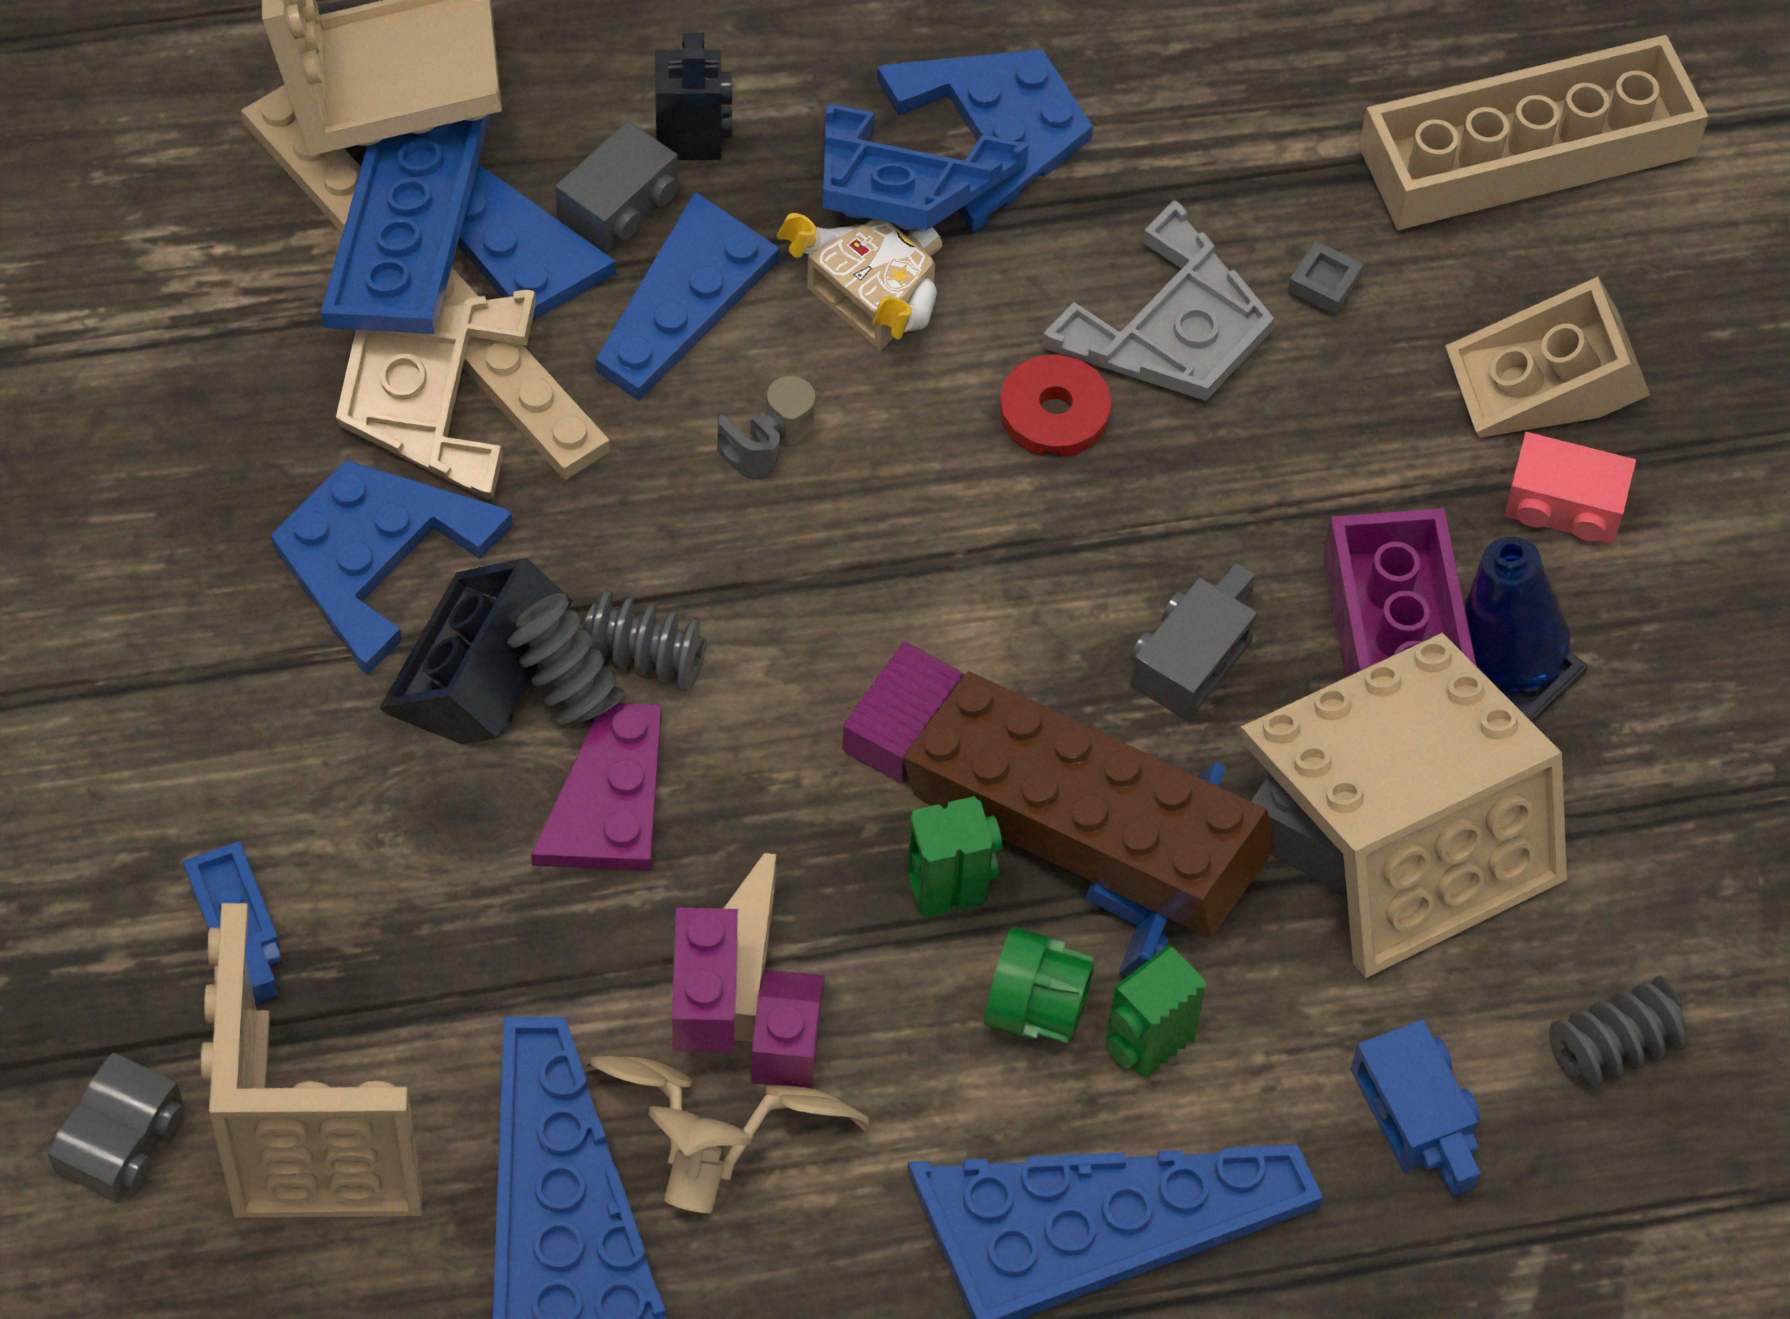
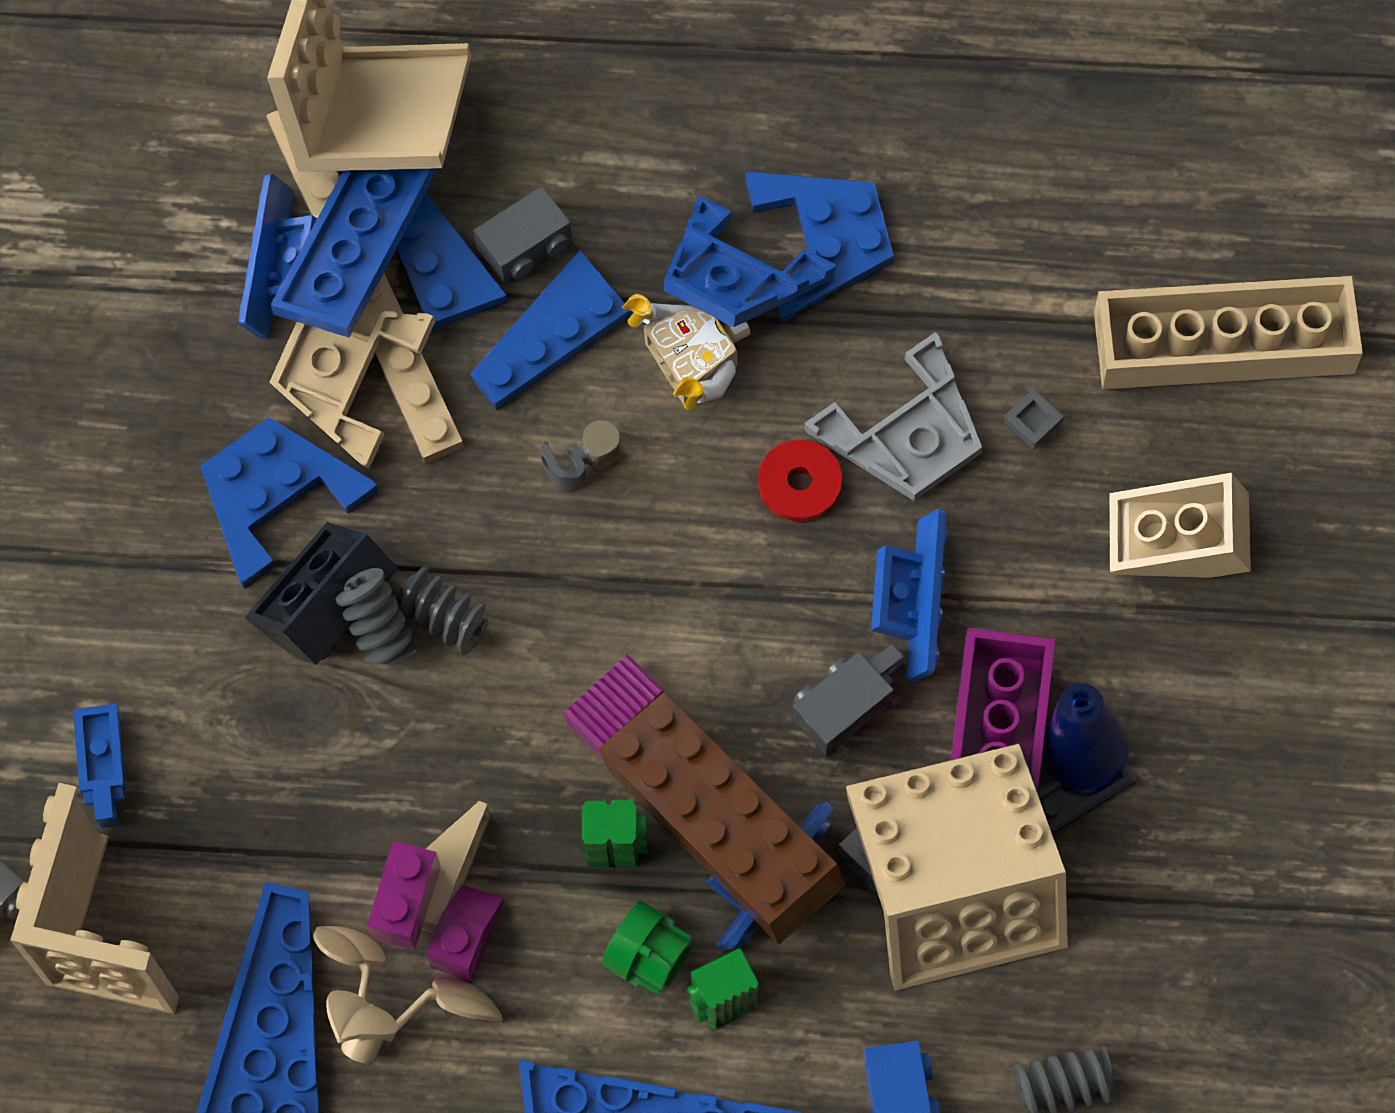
camera: 20 degrees right, 10 degrees up
magenta wing [531,703,661,871] -> none
black hinge [655,33,732,160] -> none
coral brick [1503,432,1636,544] -> none
none -> blue bracket [239,174,317,339]
none -> blue bracket [871,509,948,682]

